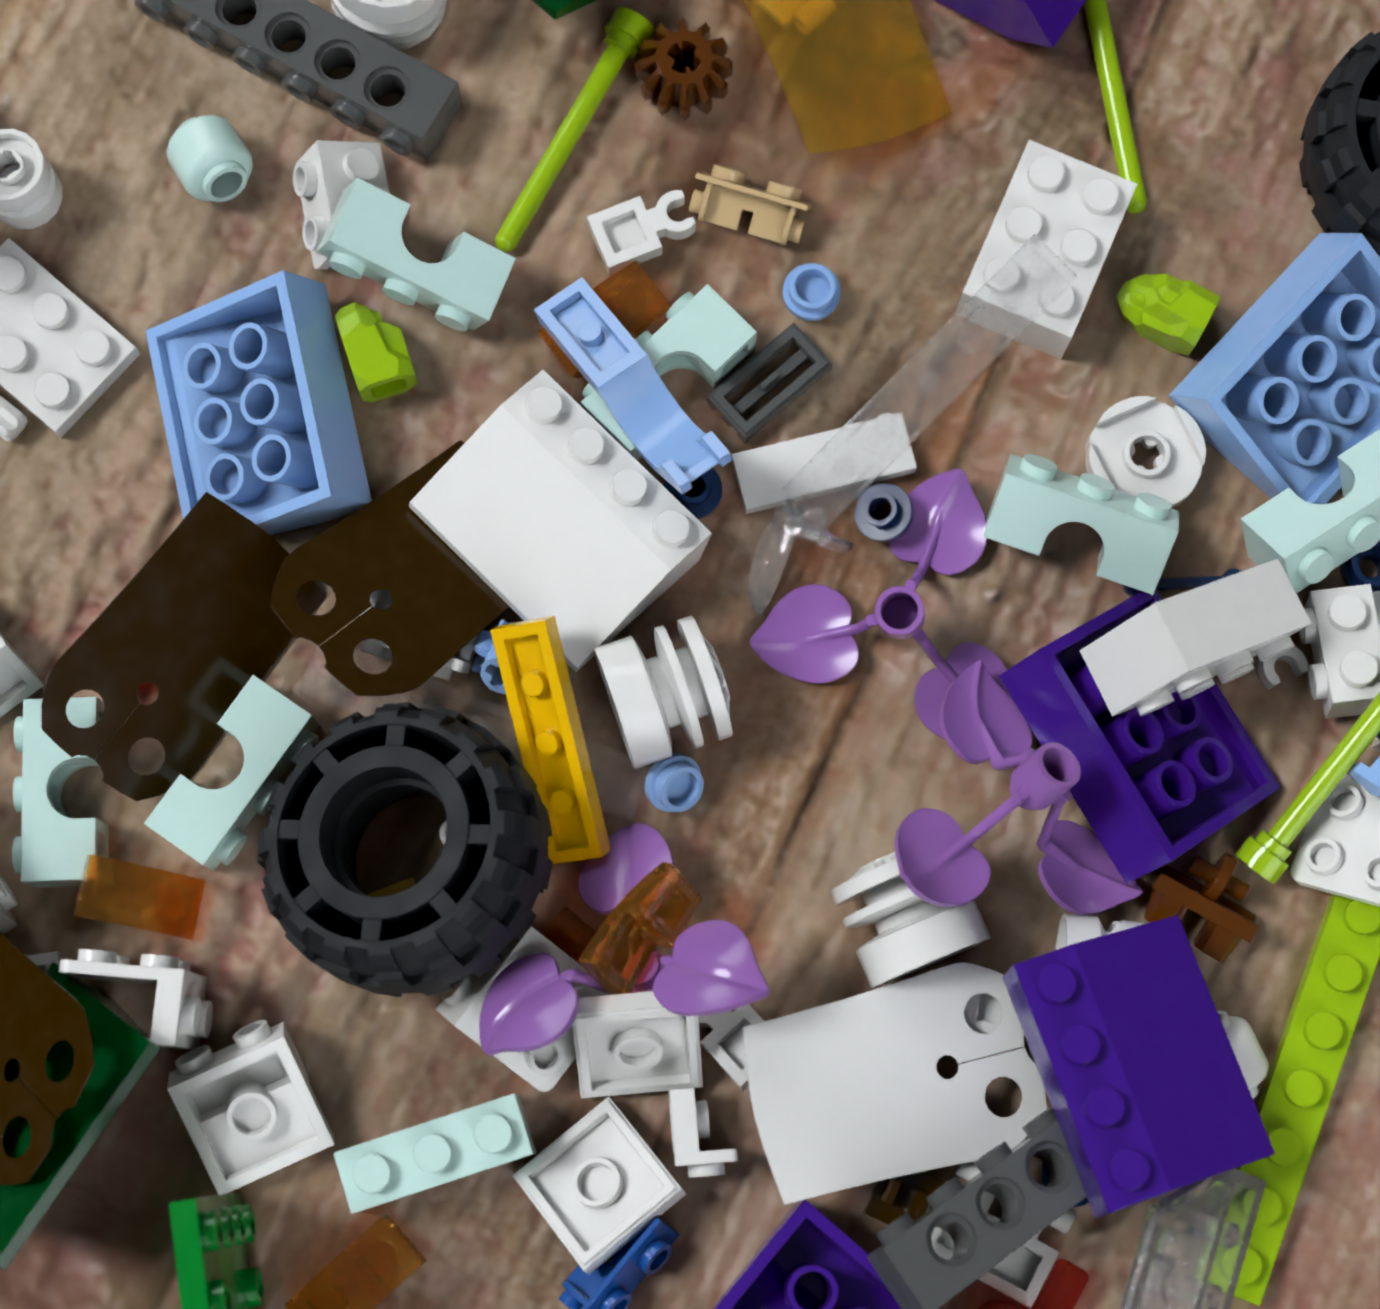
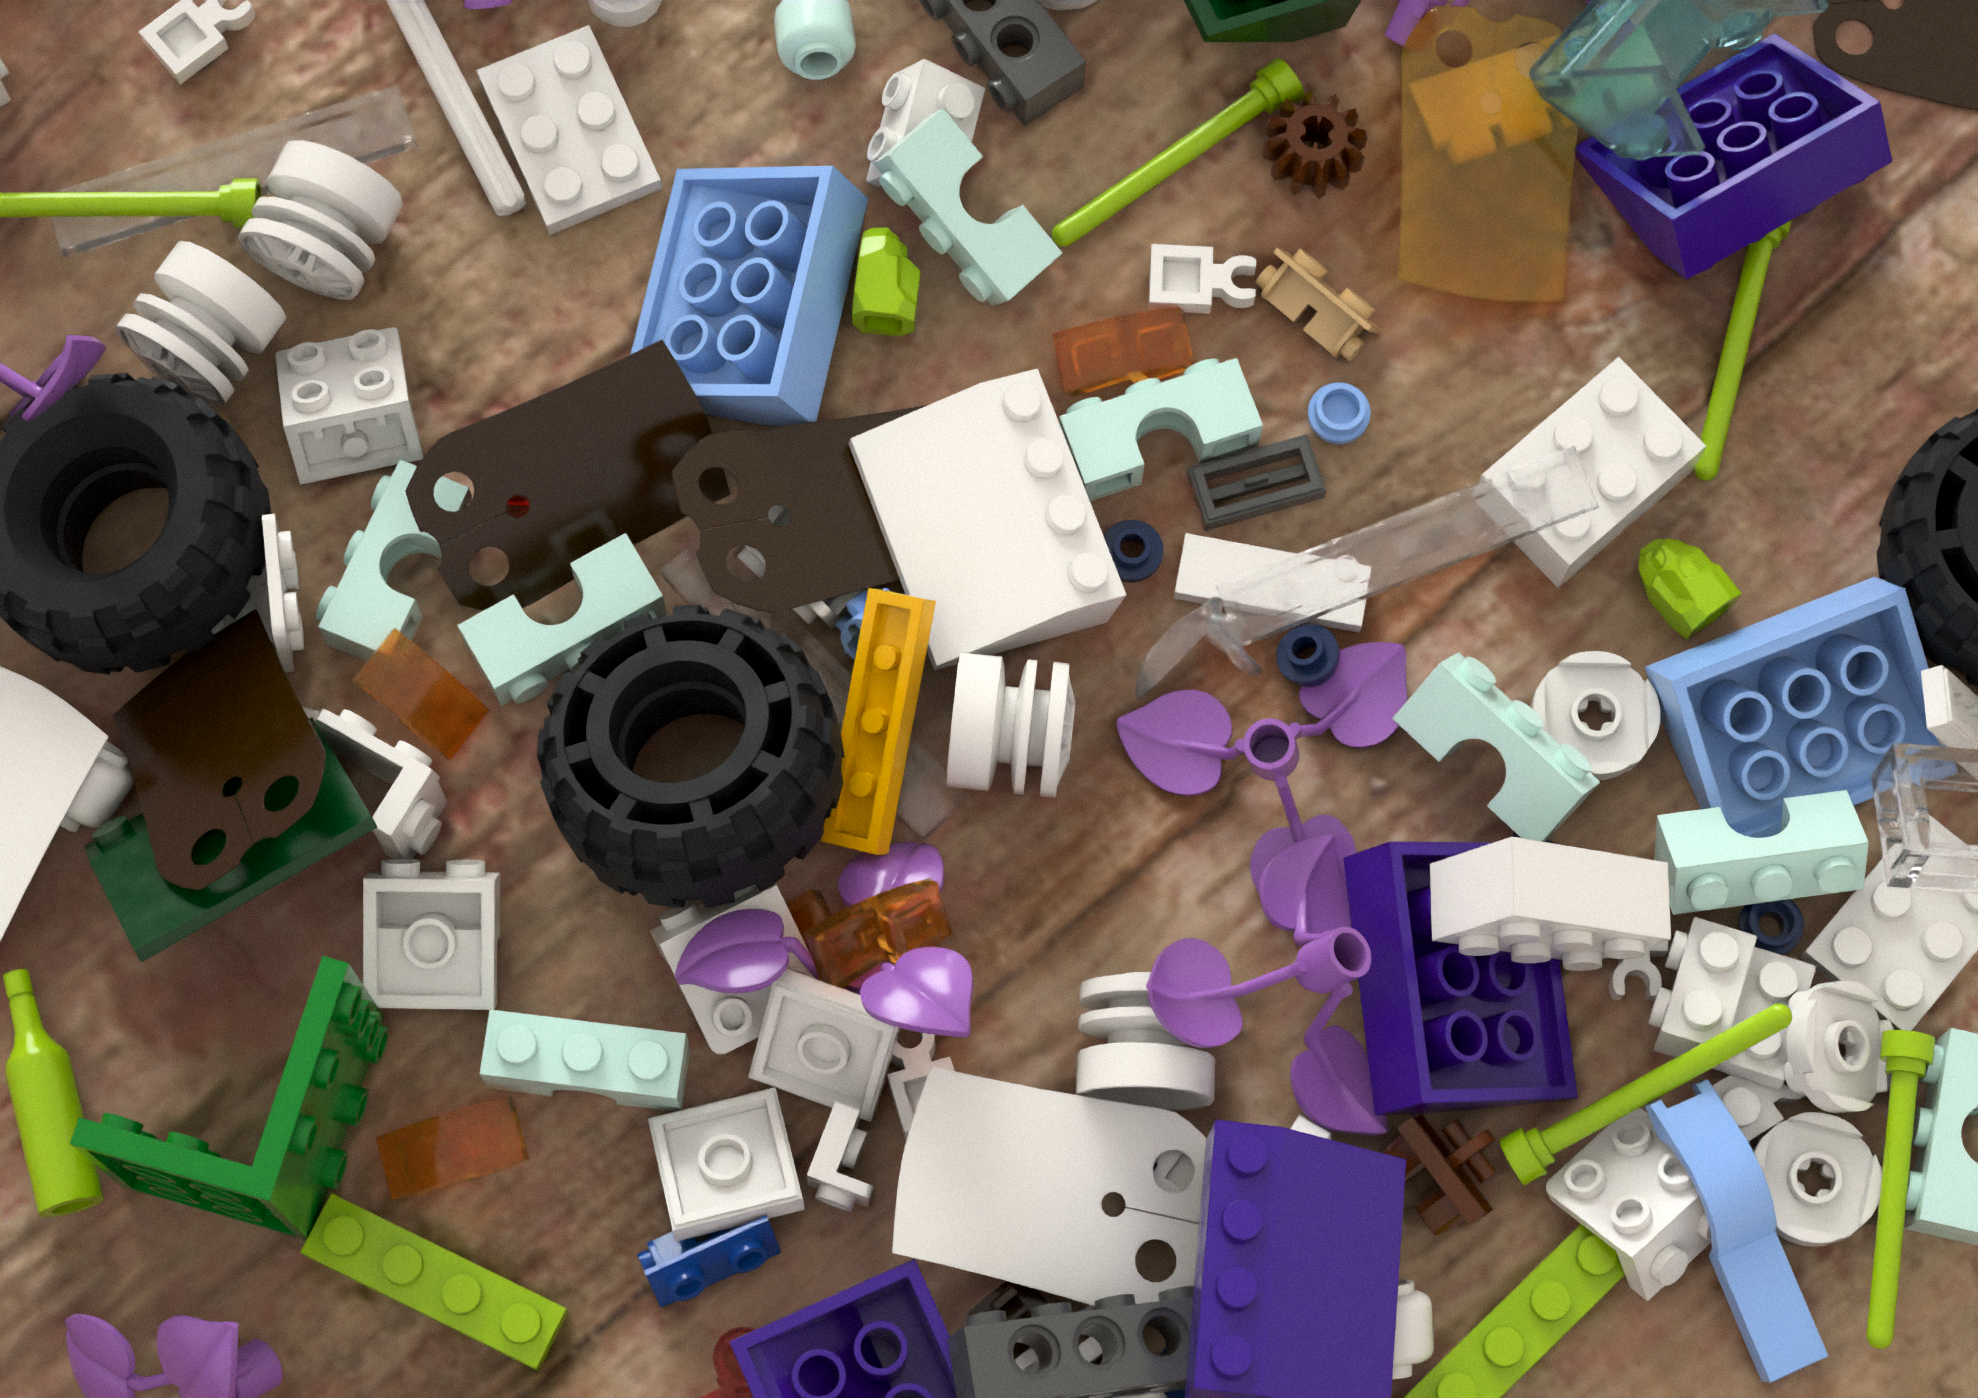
camera: 25 degrees right, 5 degrees down
light blue piece [534,277,732,495] -> none
light blue plate [645,753,704,812] -> none

